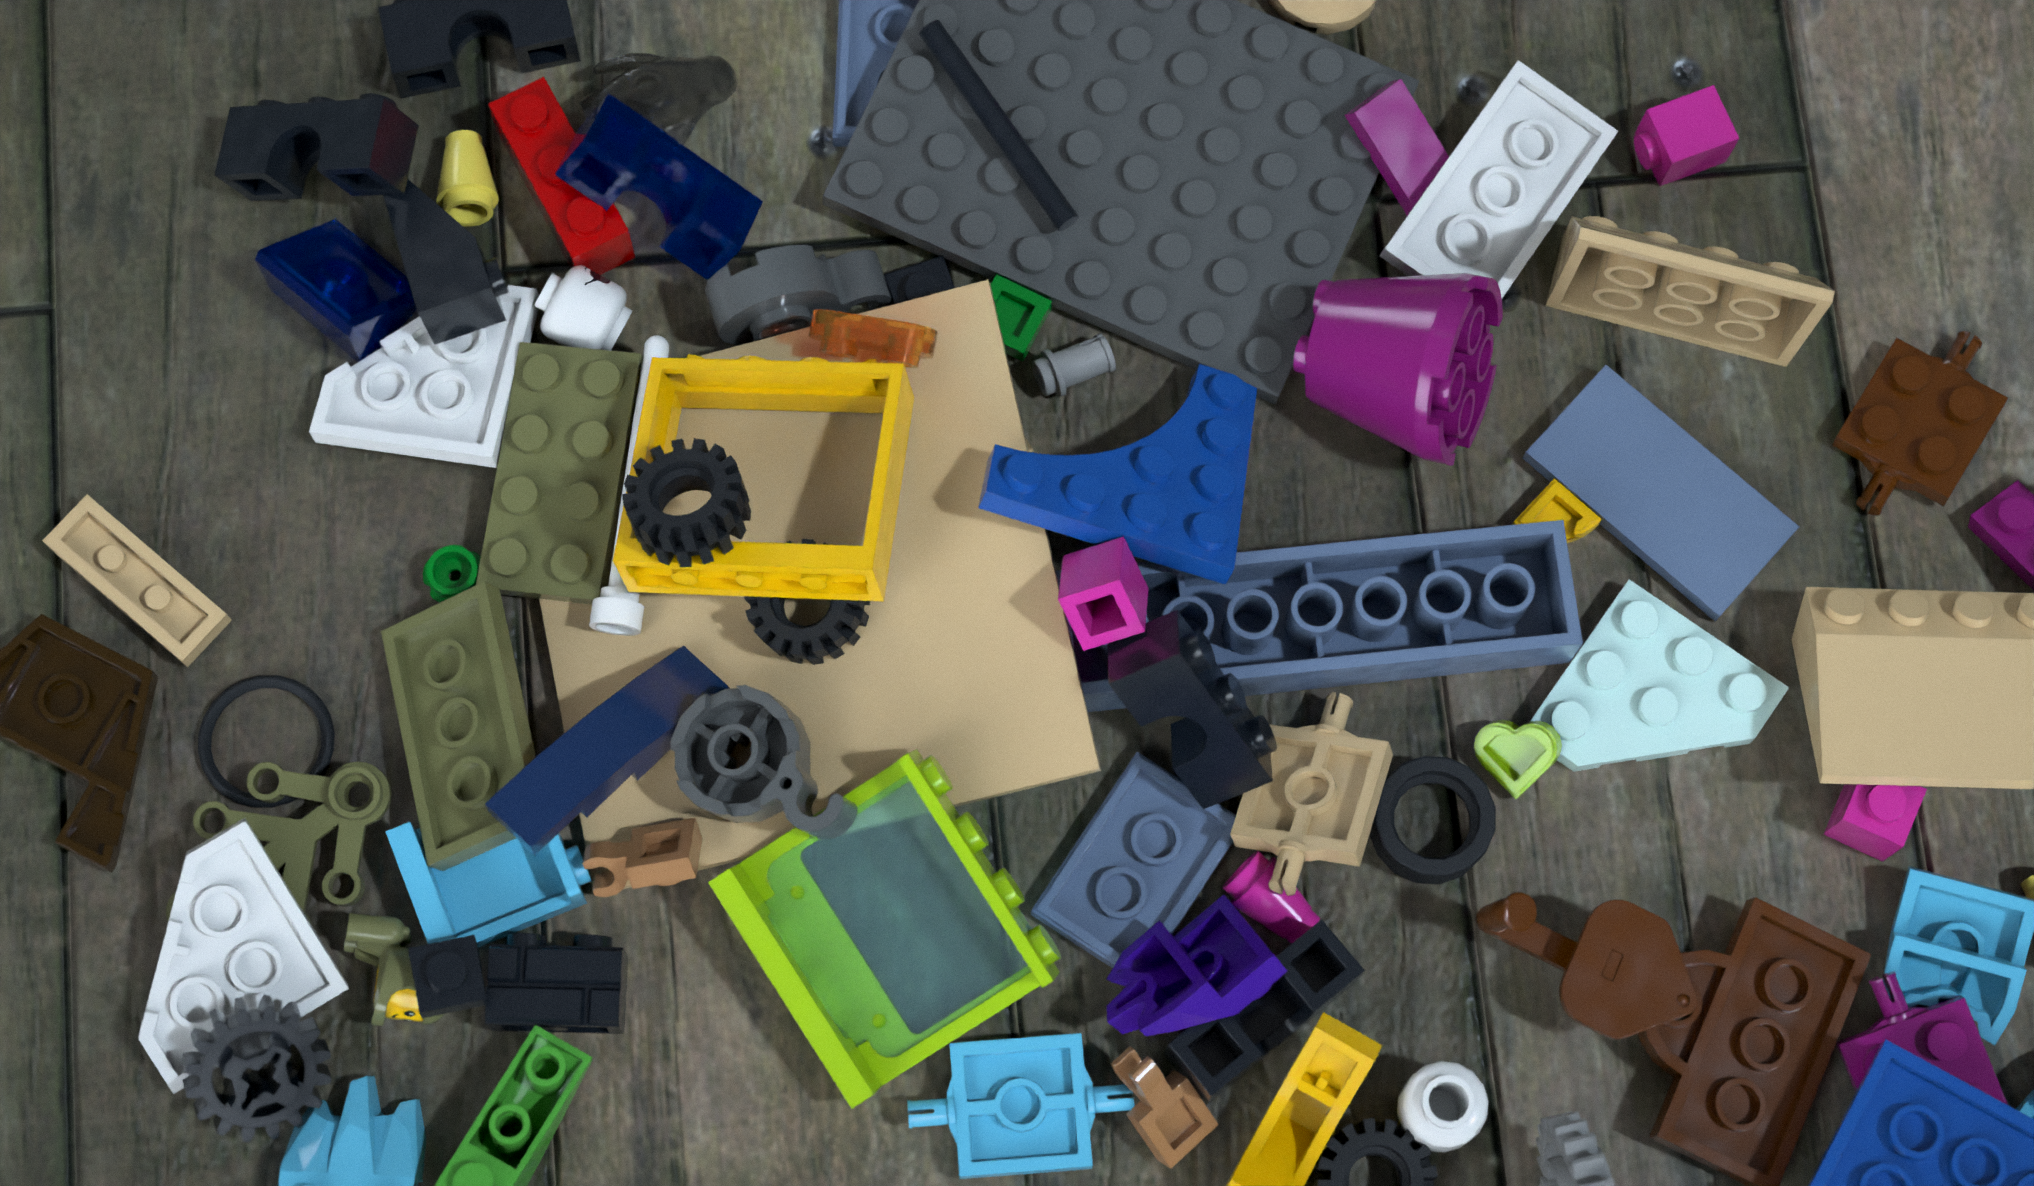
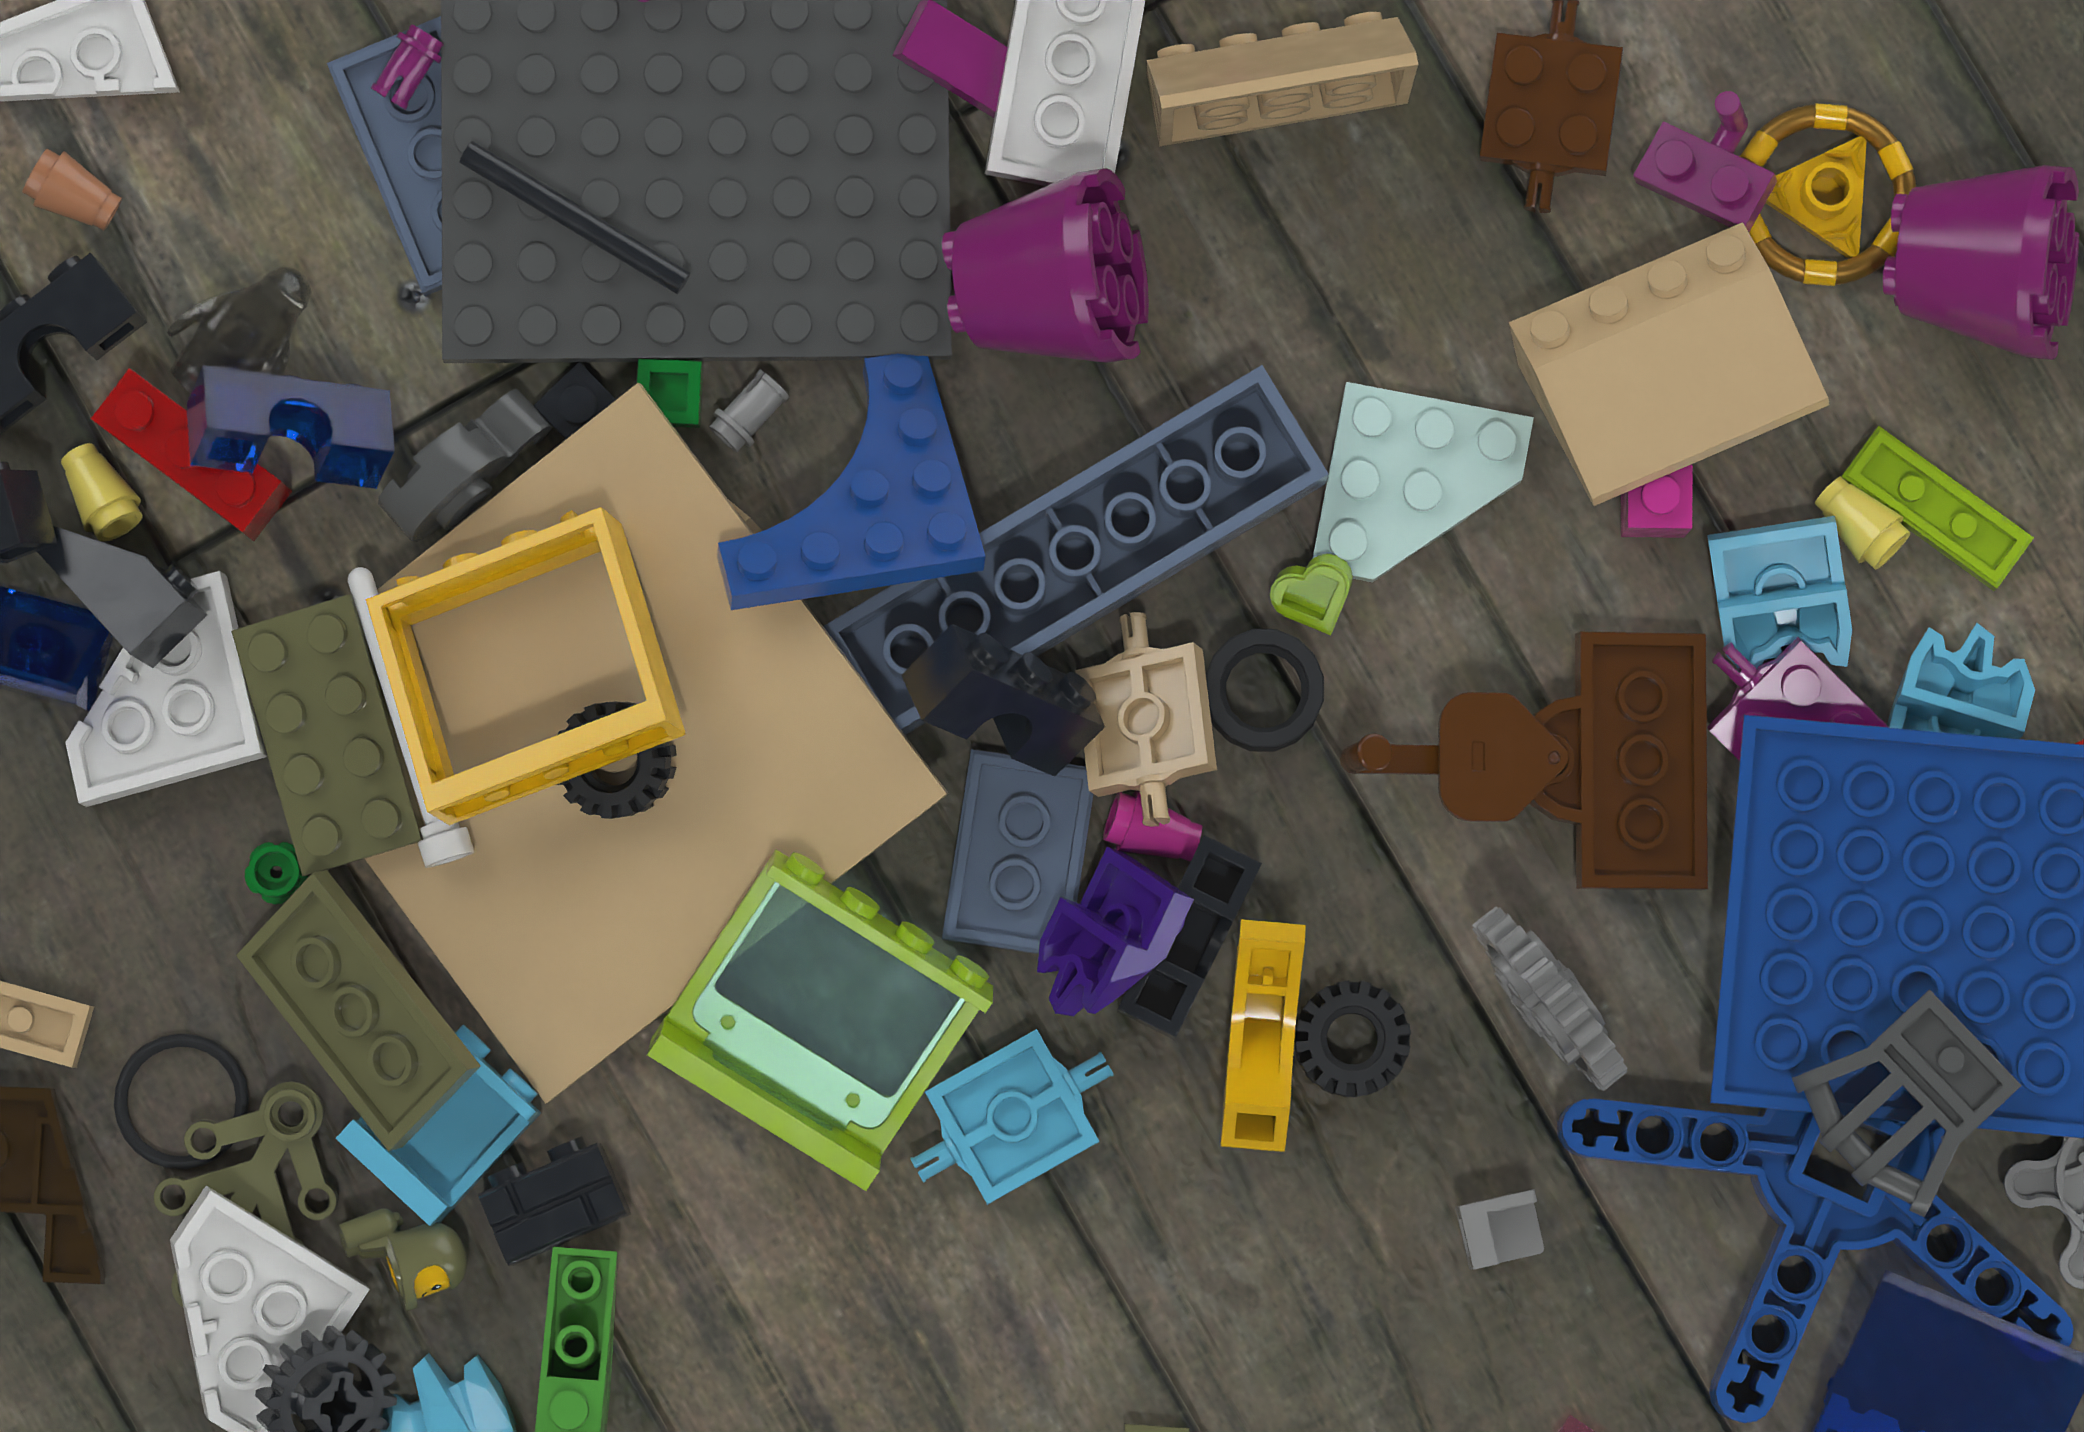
camera: 15 degrees left, 10 degrees up
black plate [408,935,488,1018] -> none
dark blue slope [485,646,730,855] -> none
white head [534,265,632,351] -> none
medium nougat plate [582,818,703,897] -> none
black tyre [622,438,751,567] -> none
dark grey piece [671,685,857,839] -> none
clear orange plate [809,310,938,368] -> none
dark pink brick [1058,536,1148,651] -> none
medium nougat plate [1111,1046,1219,1169] -> none
white head [1397,1061,1489,1153] -> none
yellow tile [1512,478,1602,543] -> none
sand blue tile [1522,365,1799,622] -> none

